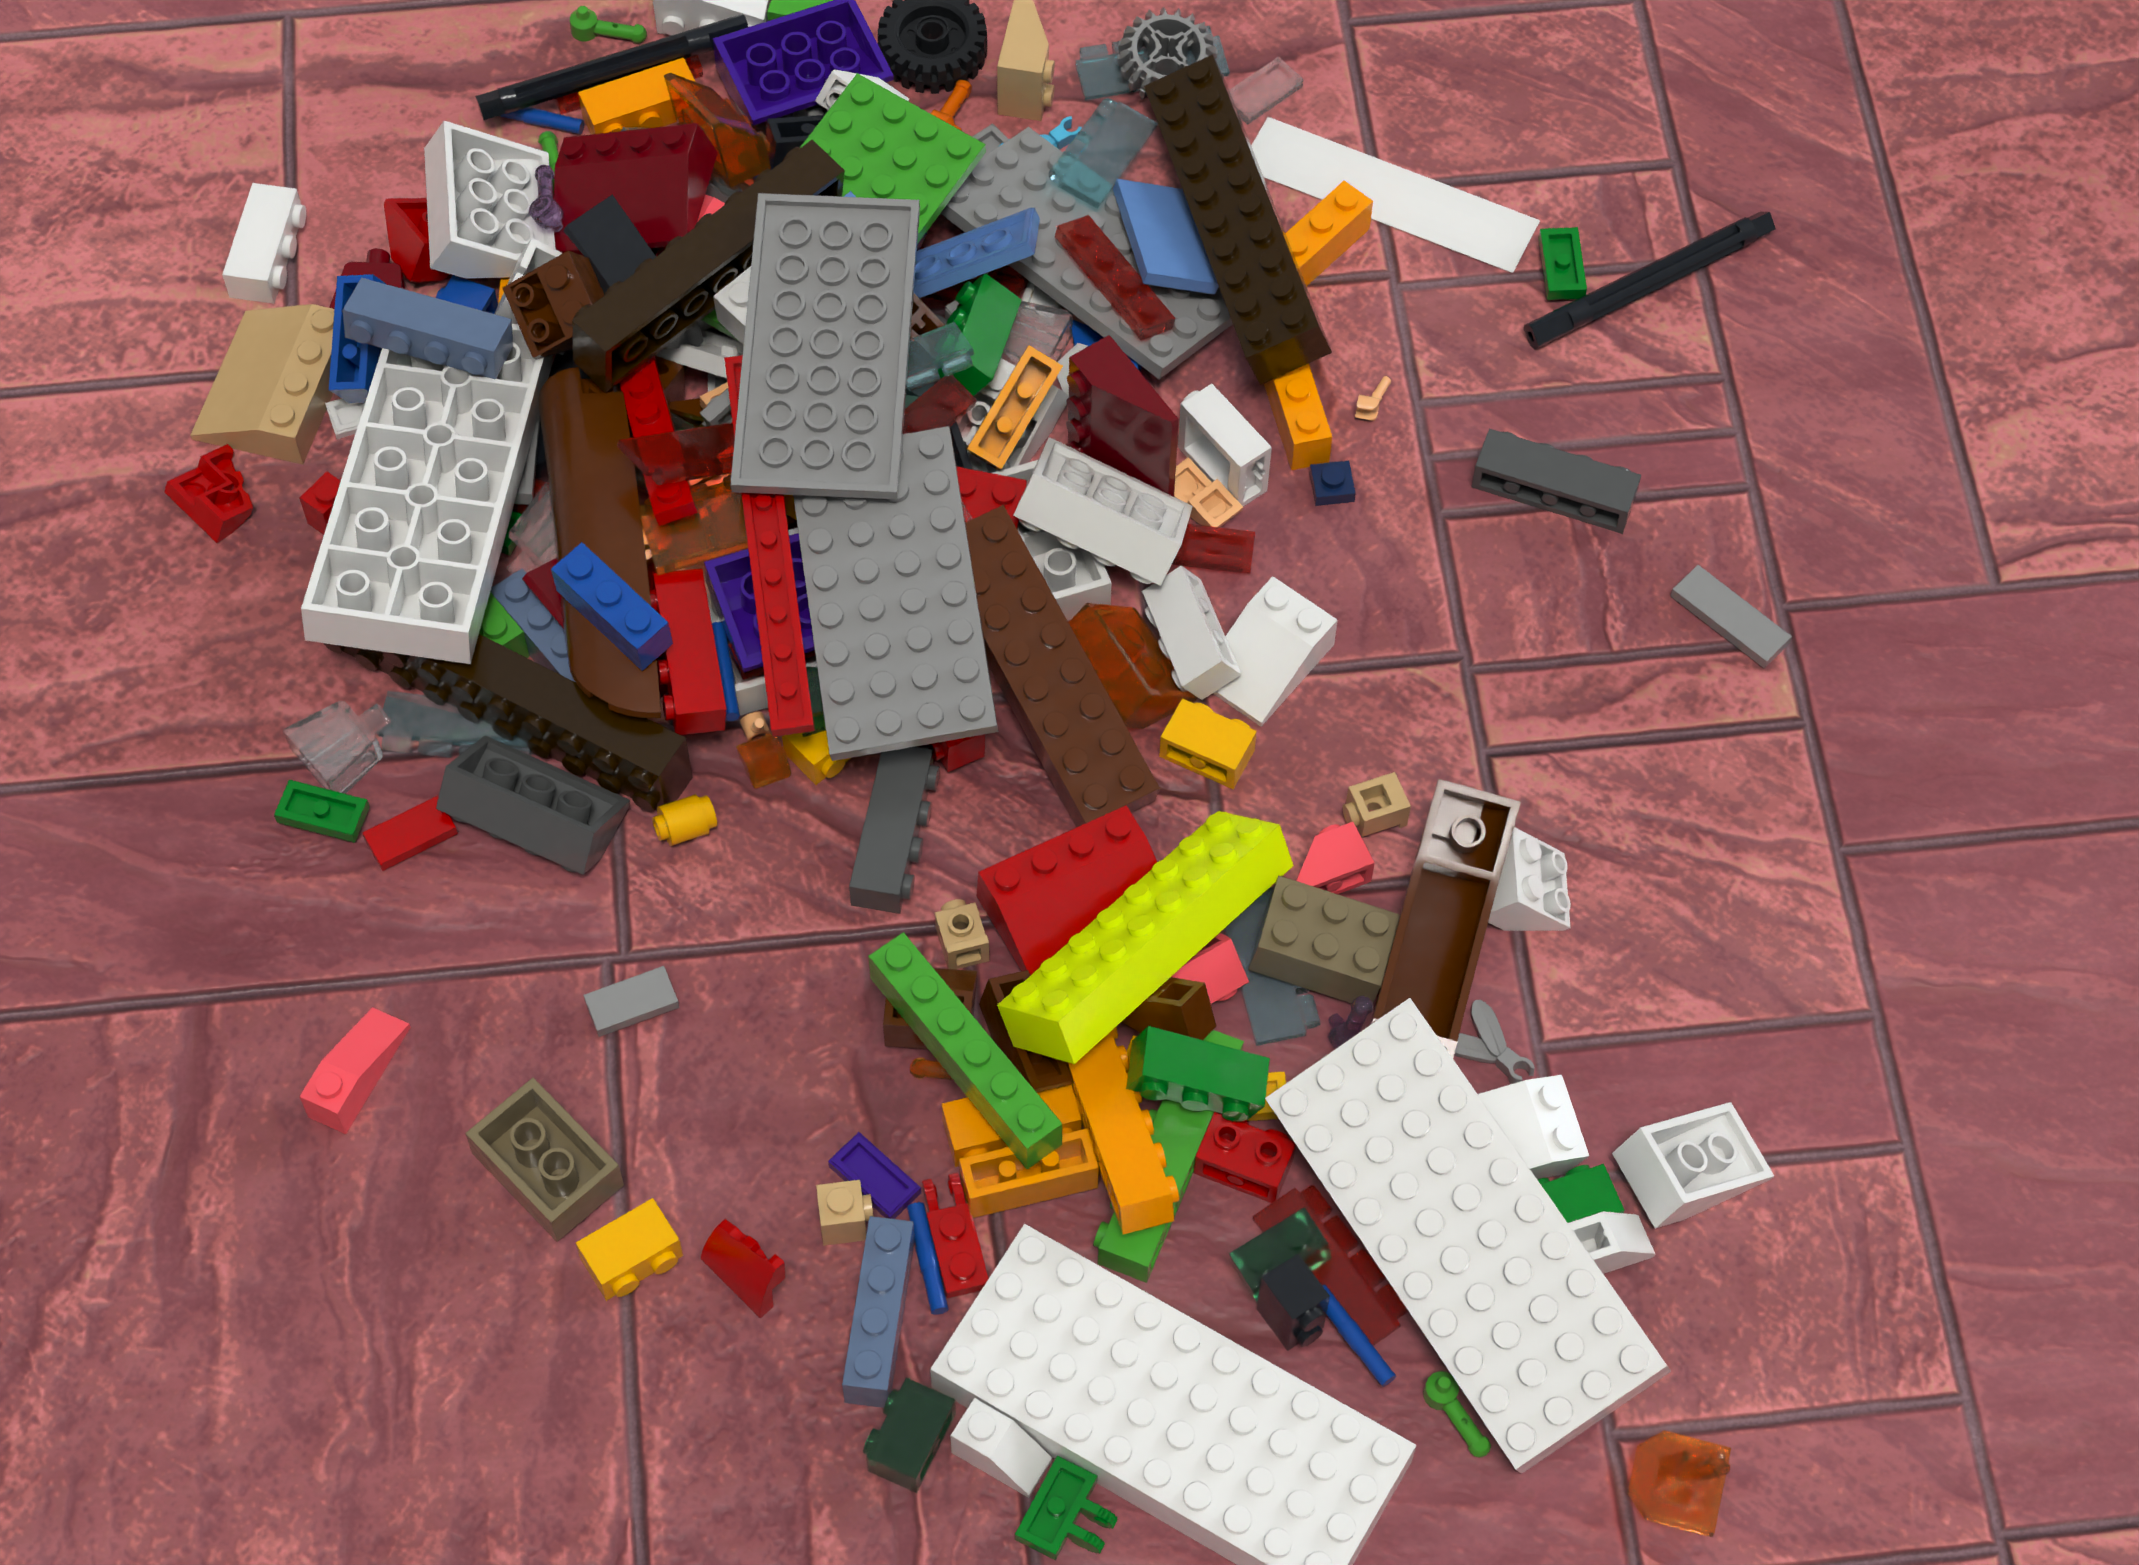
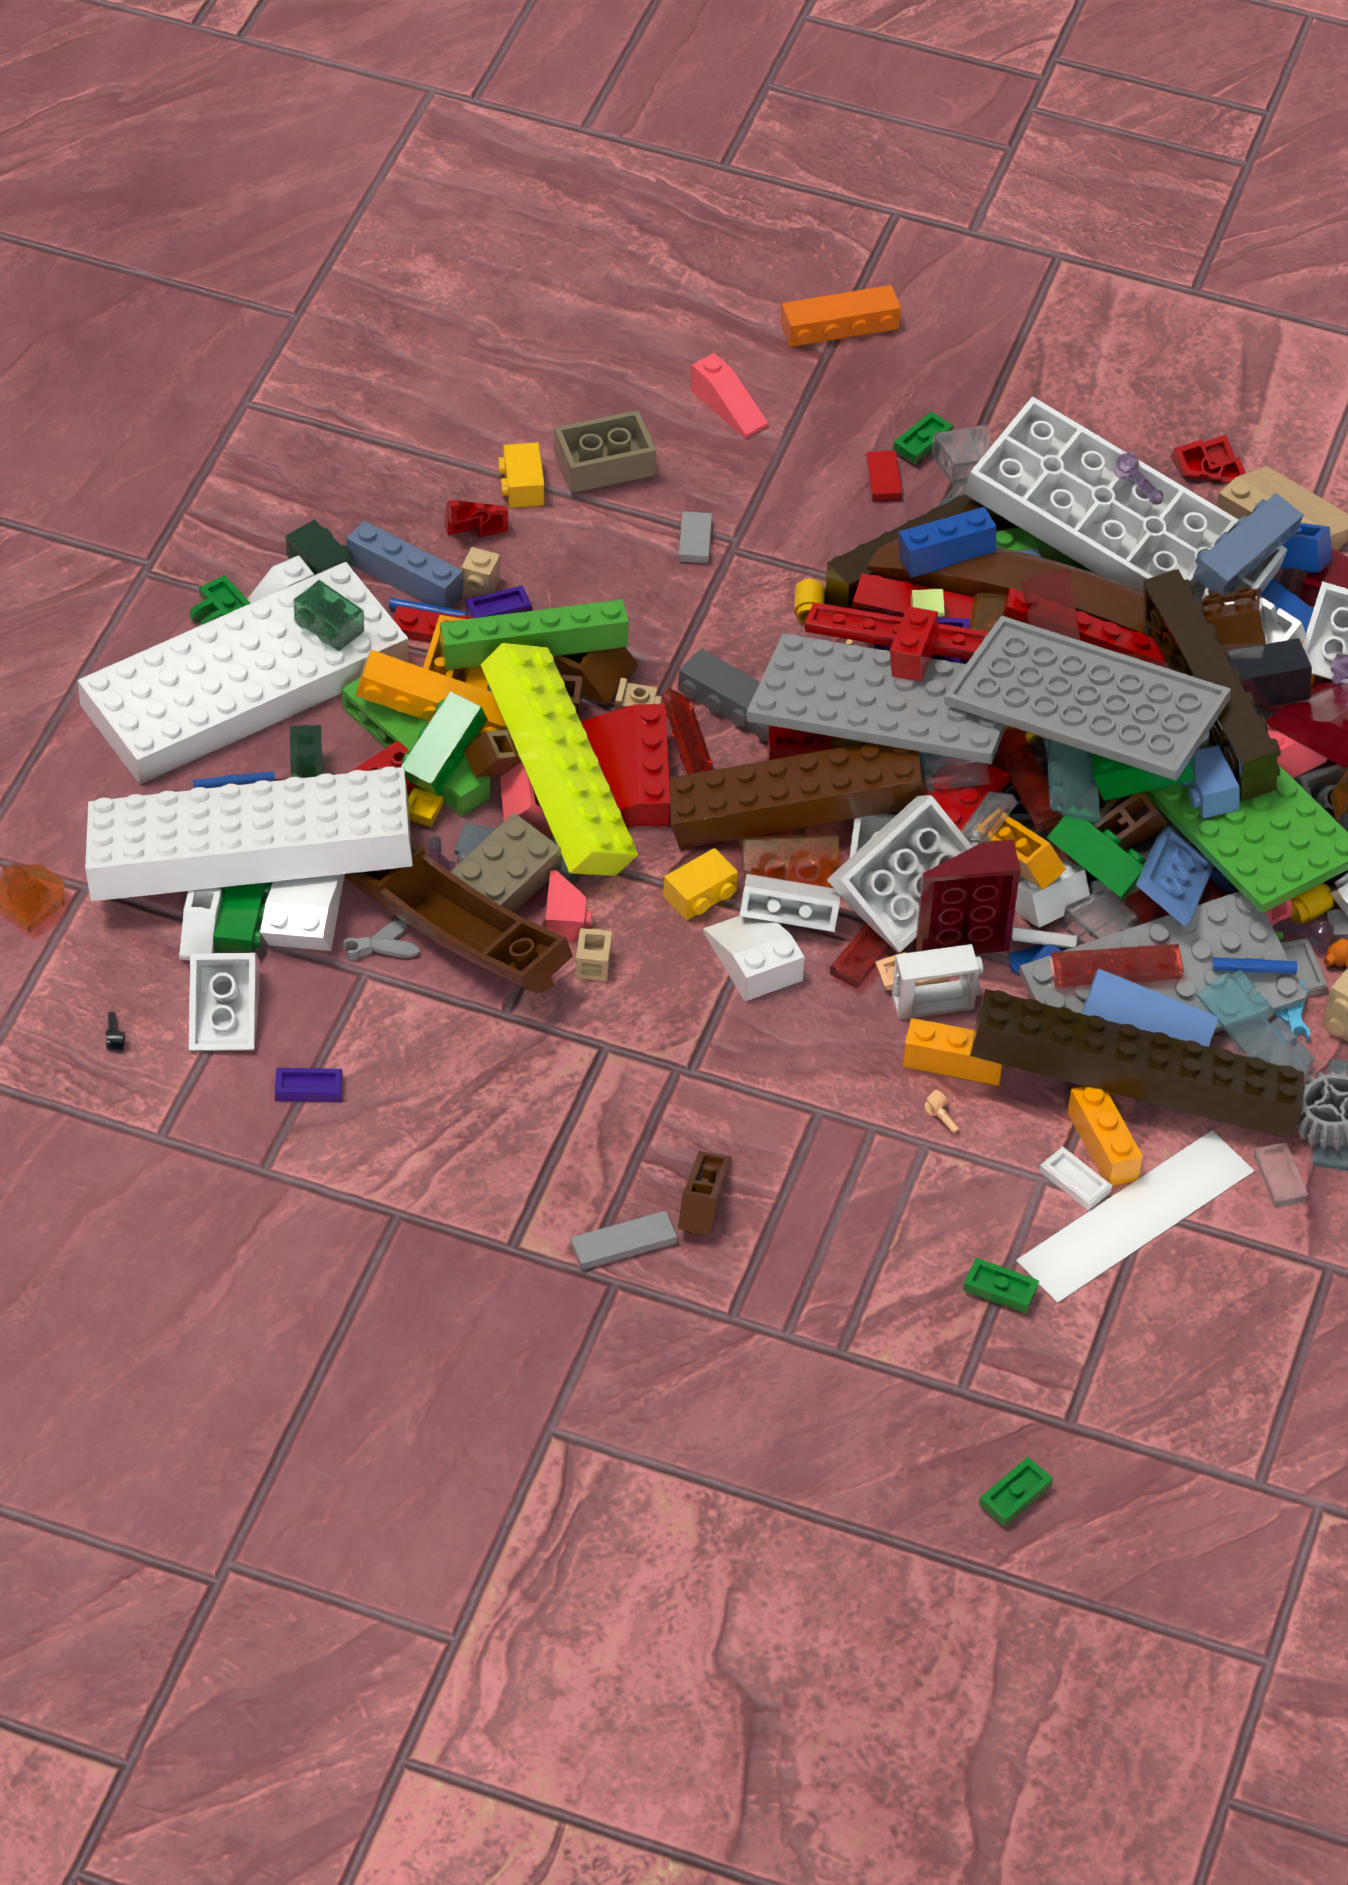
camera: 115 degrees right, 10 degrees down
dark grey slope [436,735,630,875] -> none
black brick [1257,1254,1330,1351] -> none
dark blue plate [1309,460,1356,506] -> none
dark grey brick [1471,428,1641,534] -> none
white slope [1488,827,1571,931] -> none
black piece [1523,212,1776,349] -> none
none -> black hand [105,1012,126,1051]
none -> dark purple tile [275,1068,343,1102]
none -> clear green brick [293,580,364,651]
none -> clear red plate [661,688,714,774]
none -> reddish brown slope [678,1151,732,1236]
none -> orange brick [780,285,901,347]
none -> red brick [890,606,939,682]
none -> yellowish green slope [911,589,945,617]
none -> clear tile [961,792,1017,847]
none -> green plate [979,1457,1053,1527]
none -> white tile [1039,1146,1112,1211]
none -> clear purple piece [1114,452,1164,505]
none -> blue piece [1212,957,1297,974]

